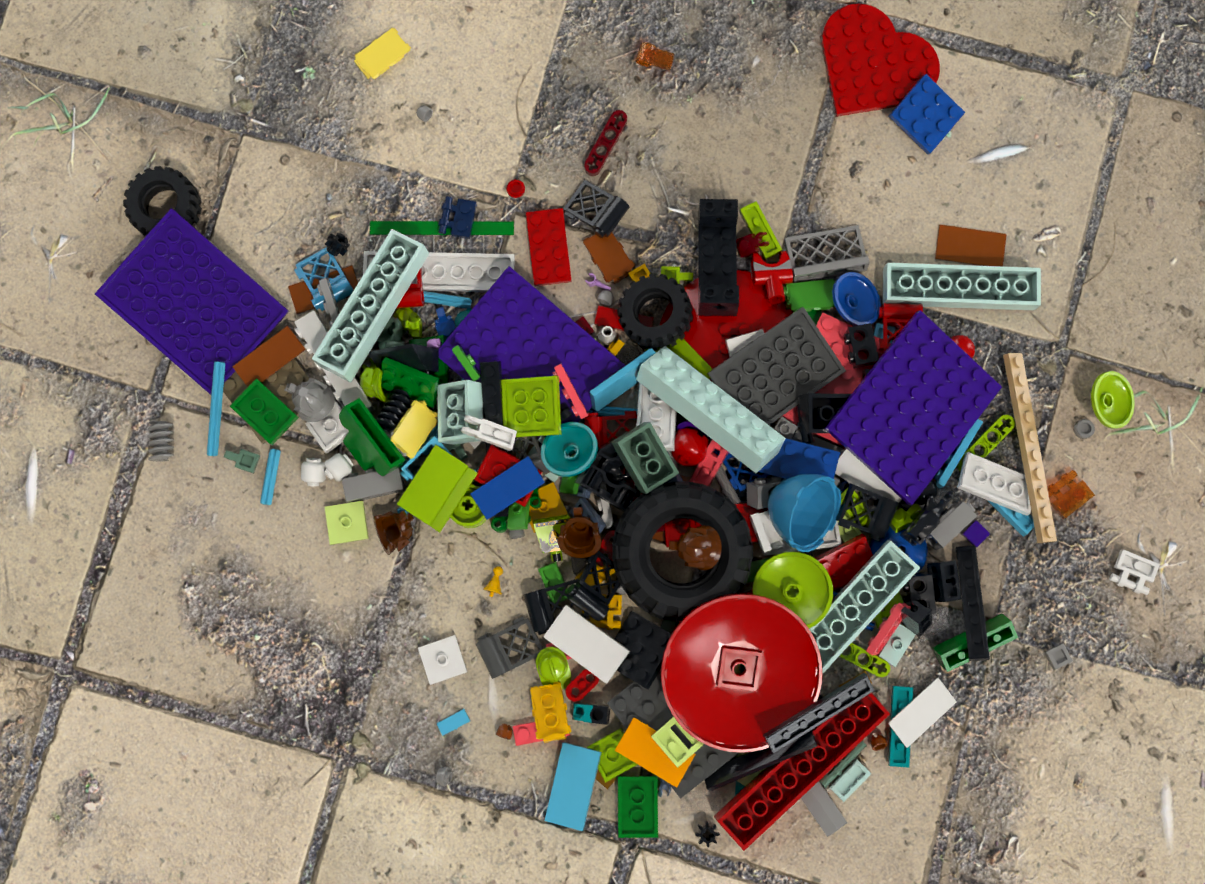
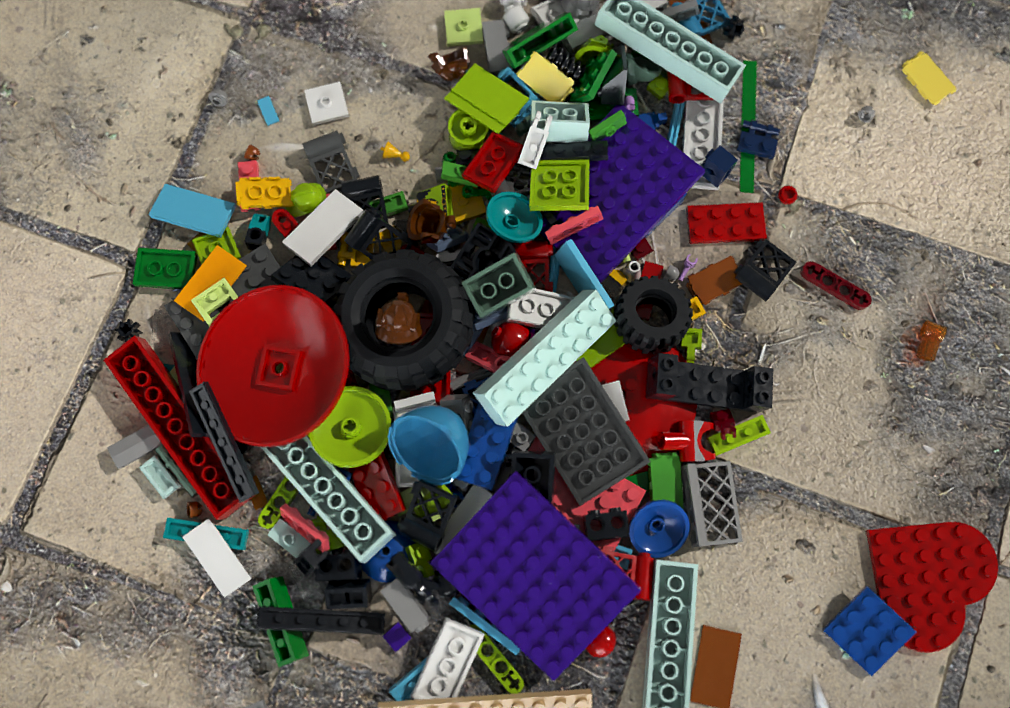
camera: 90 degrees right, 5 degrees down
lime plate [405,318,423,339] -> none
blue piece [470,456,545,520] -> none
none -> dark blue brick [701,145,738,188]

